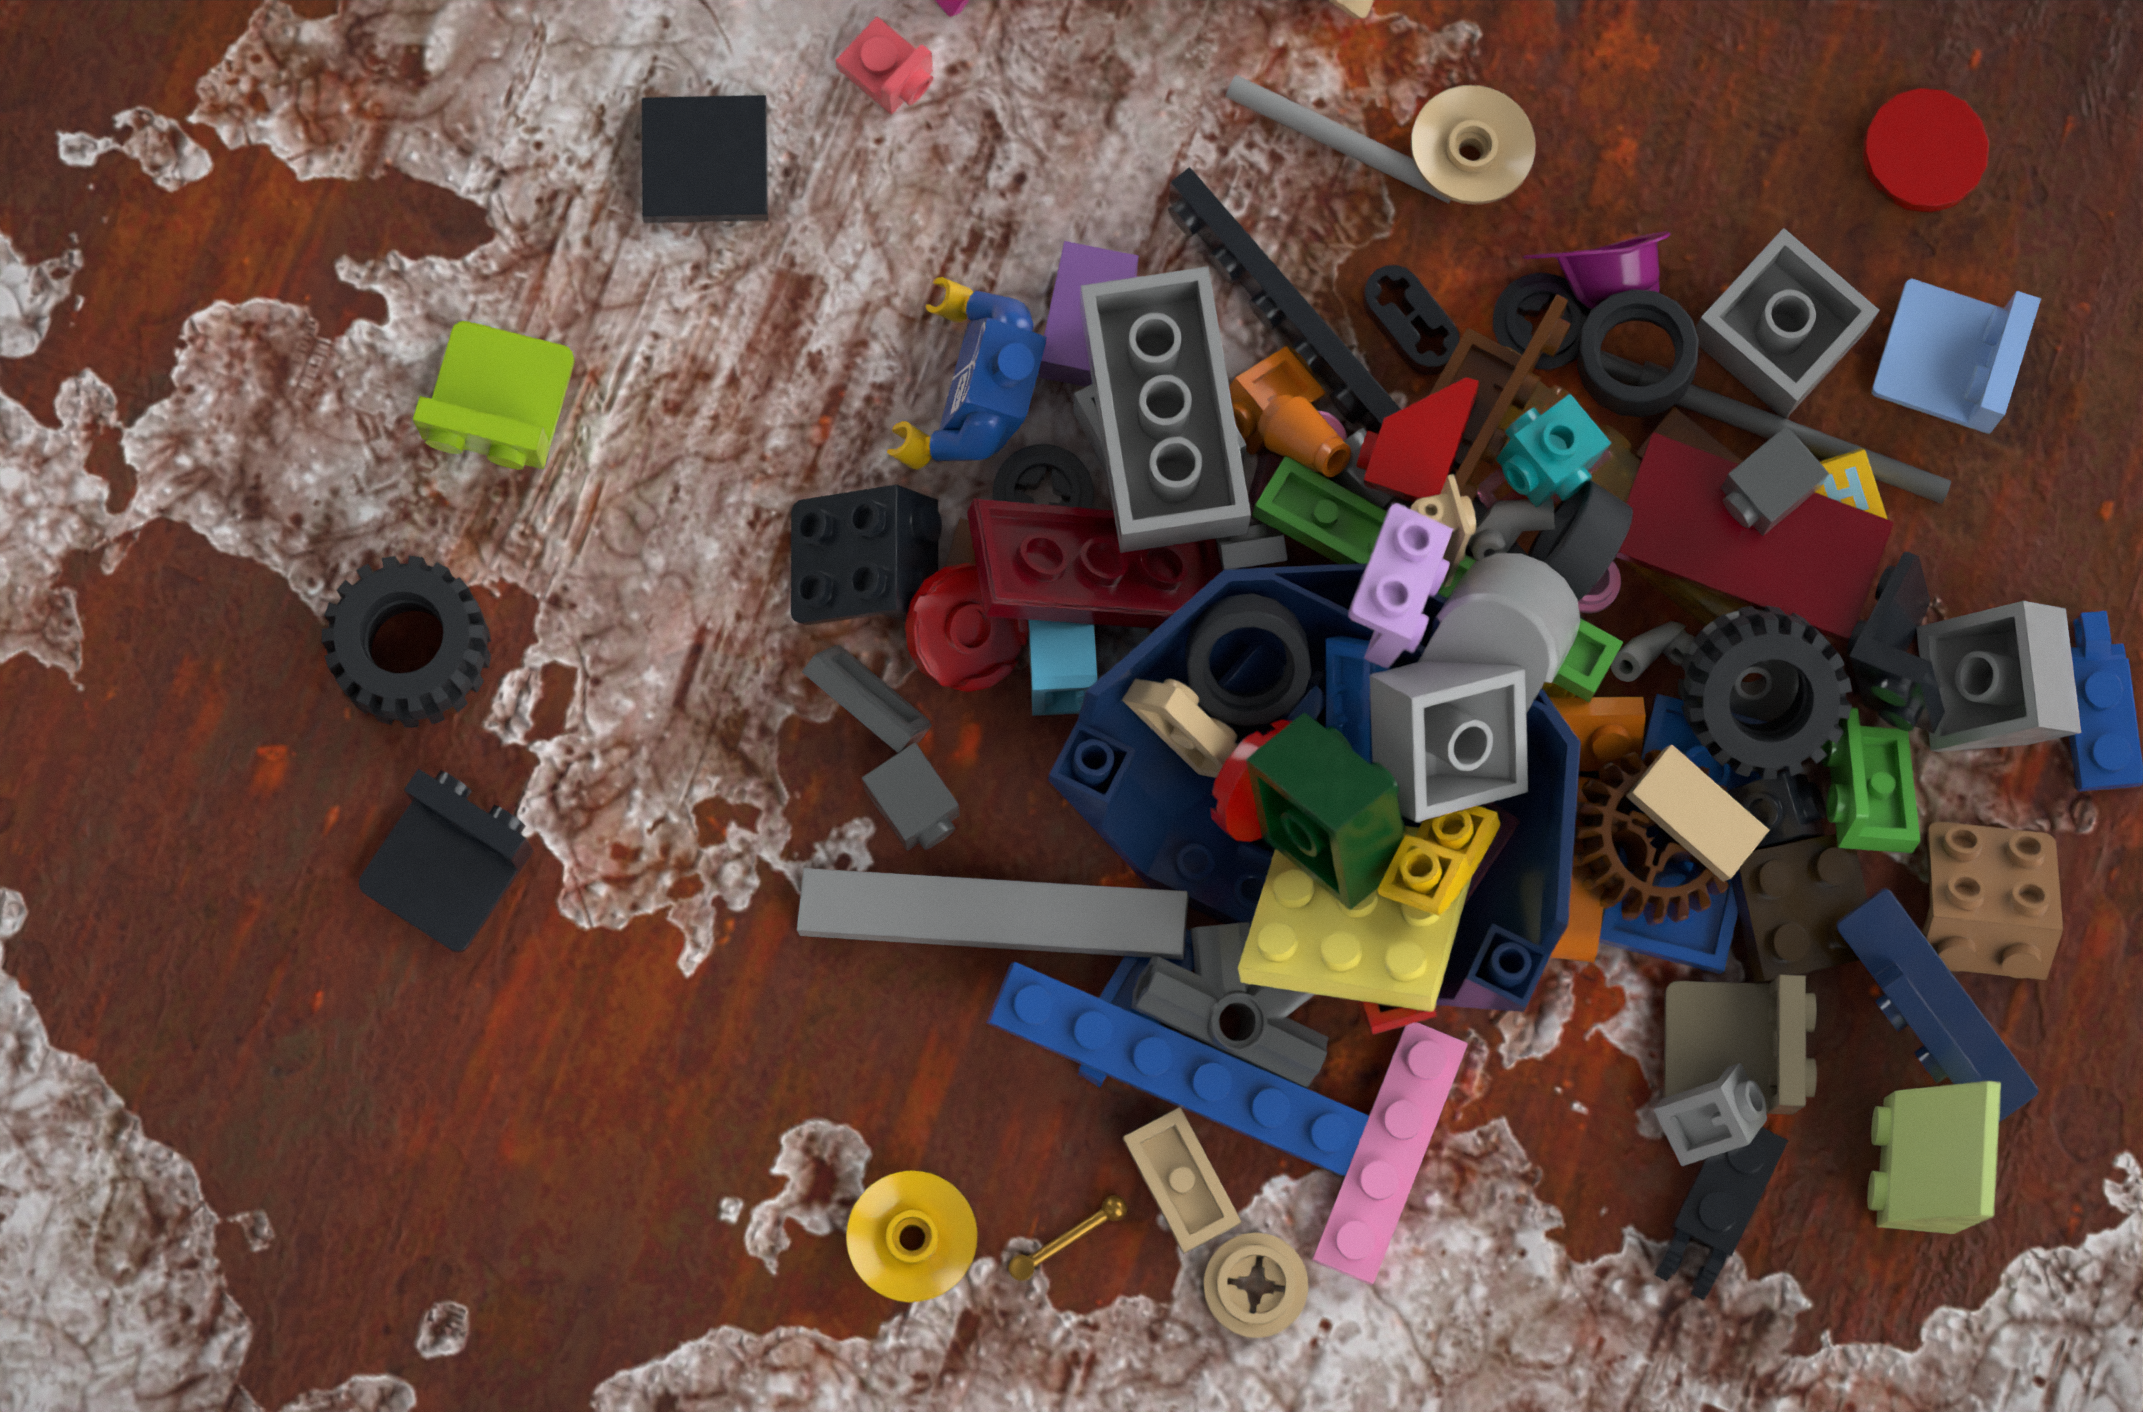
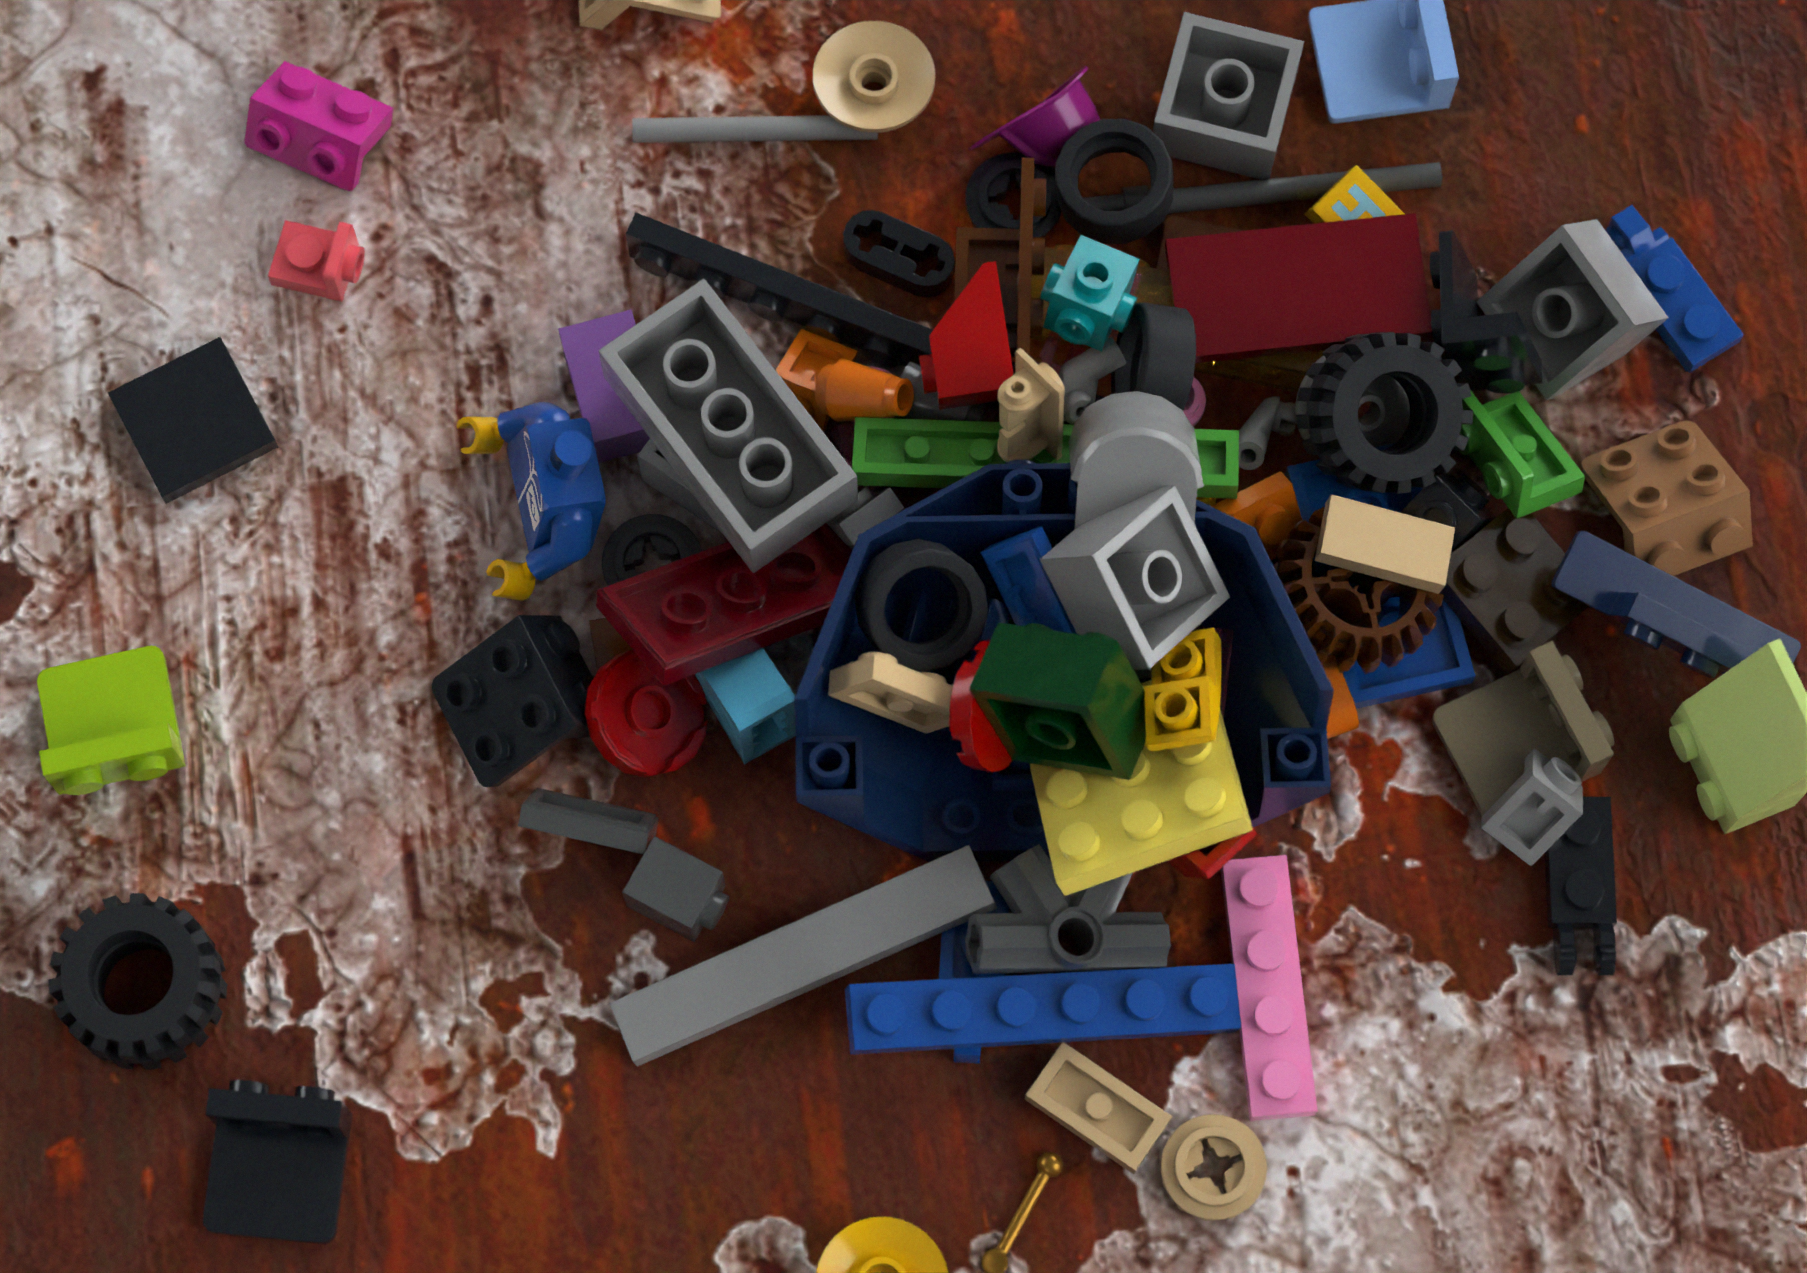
camera: 25 degrees left, 5 degrees down
lavender bracket [1348,504,1453,669] -> none
dark grey brick [1720,425,1830,536] -> none

